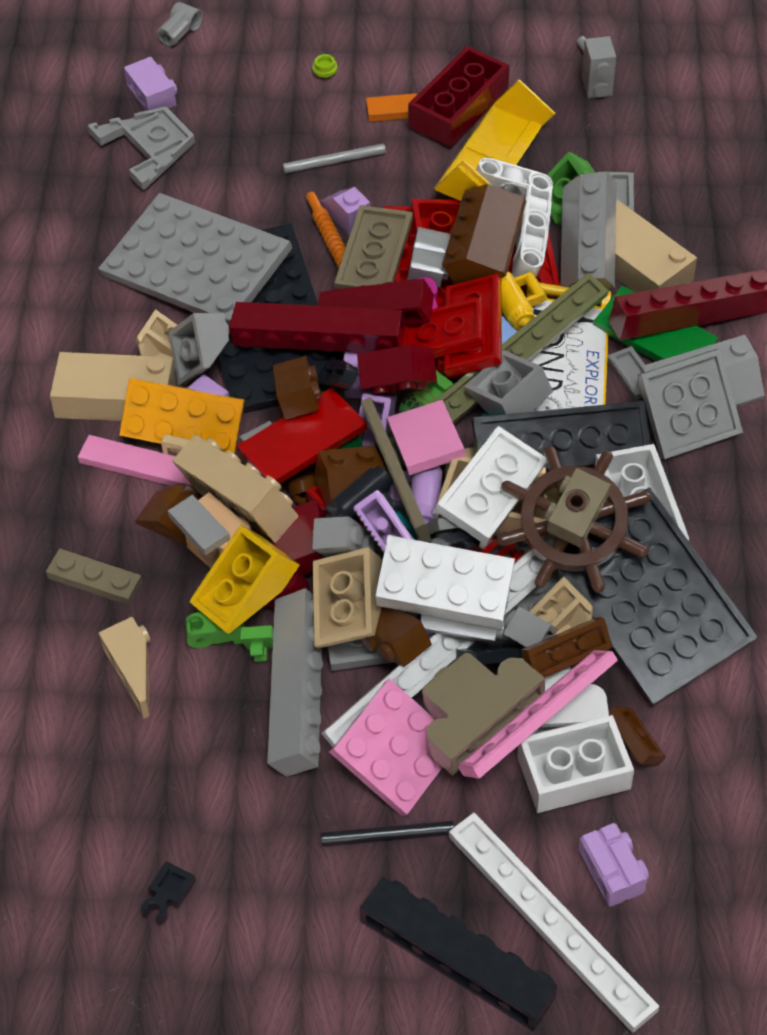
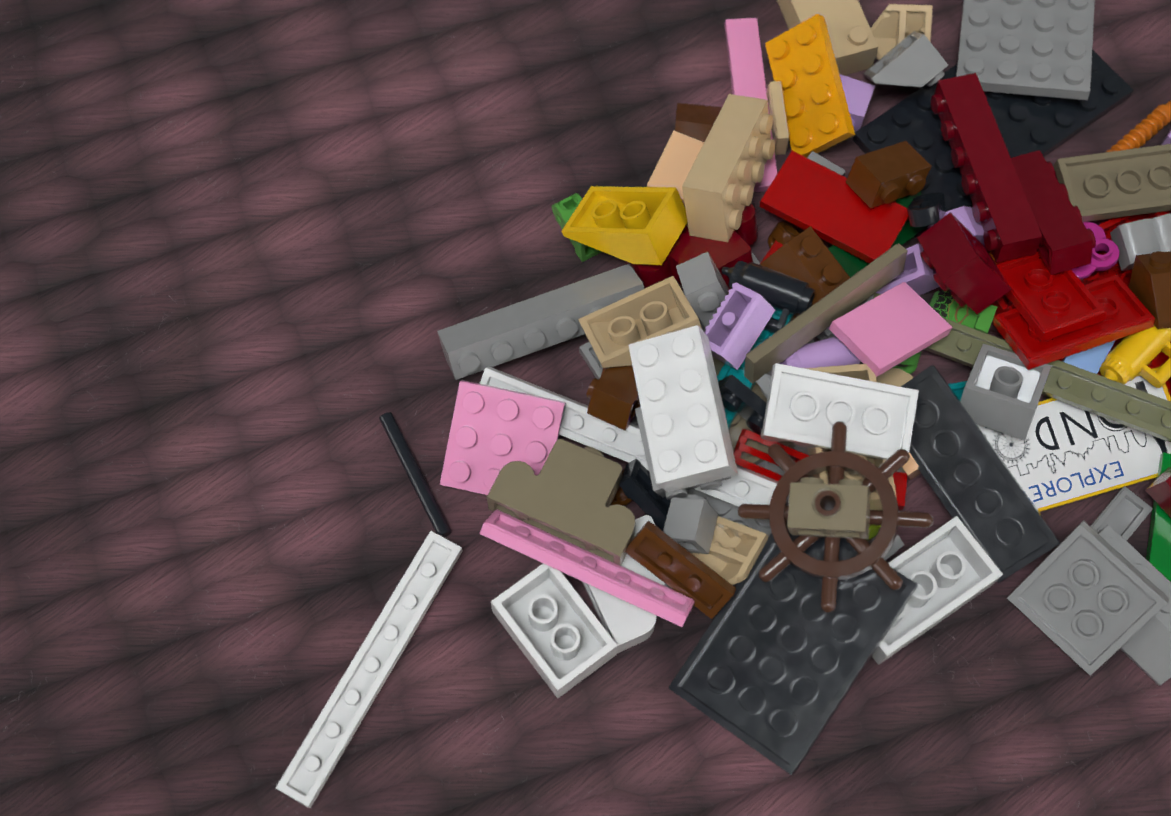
camera: 65 degrees right, 15 degrees up
dark tan plate [46,548,142,606] -> none
tan slope [99,617,151,719] -> none
black plate [141,861,196,925] -> none
light grey tile [168,495,230,556] -> none
bright green tile [240,625,274,662] -> none
black brick [360,876,558,1032] -> none
lavender brick [578,823,649,907] -> none
reddish brown plate [609,706,666,766] -> none

